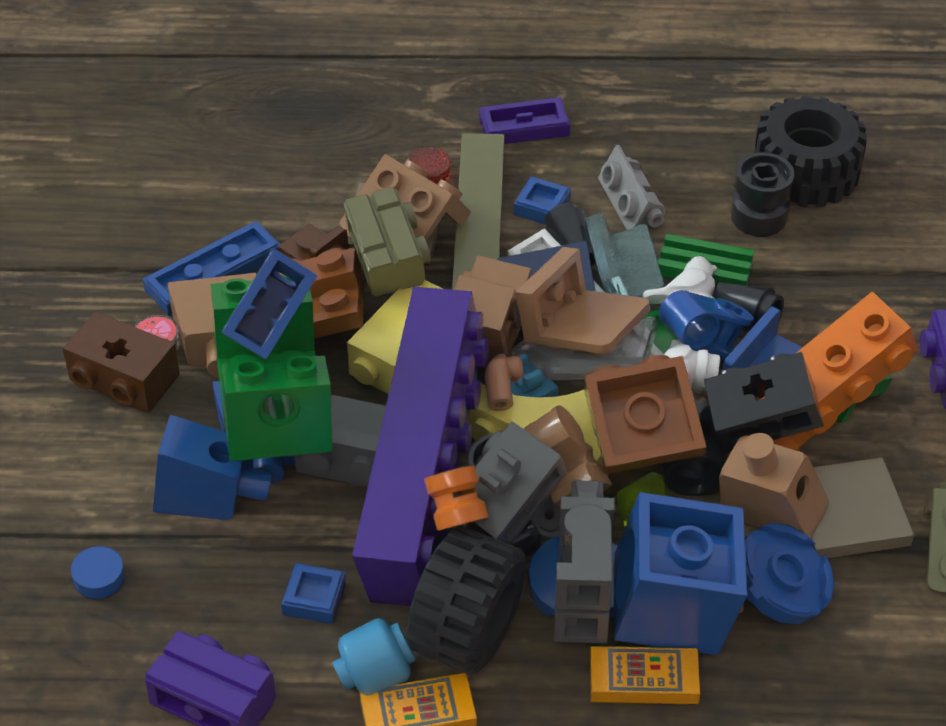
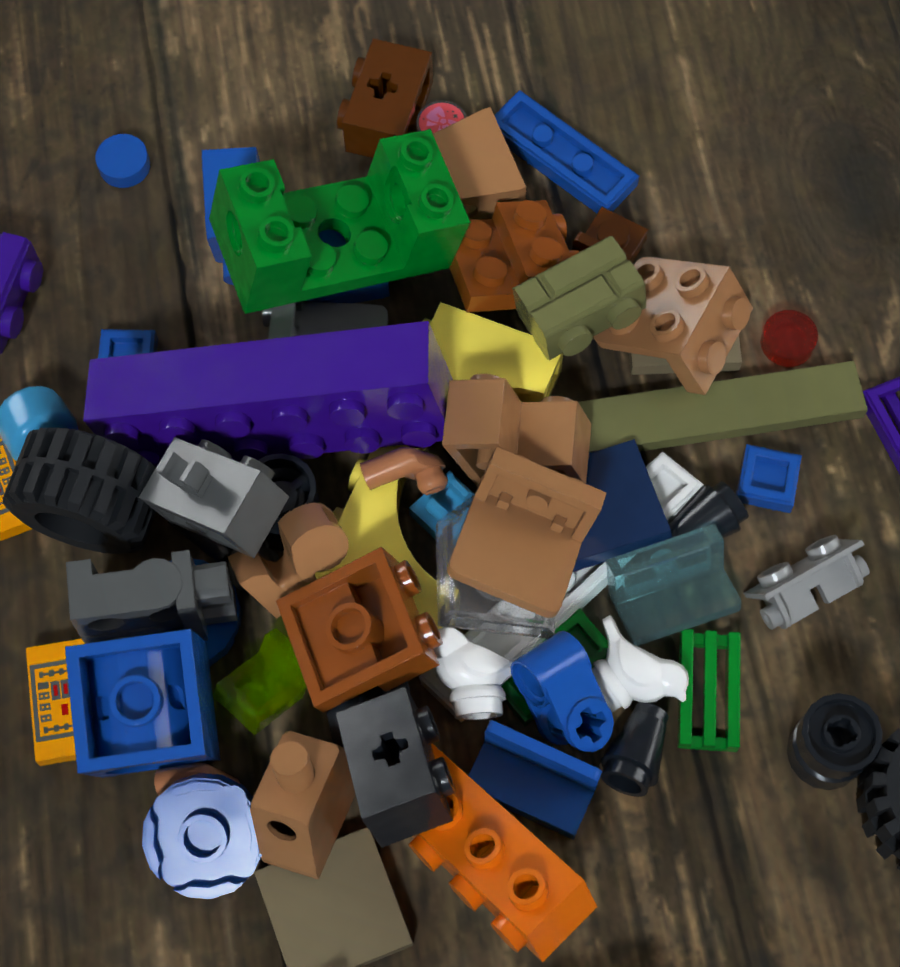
camera: 80 degrees right, 20 degrees up
blue torso [221,248,318,360] -> none
orange wheel [424,465,489,531] -> none

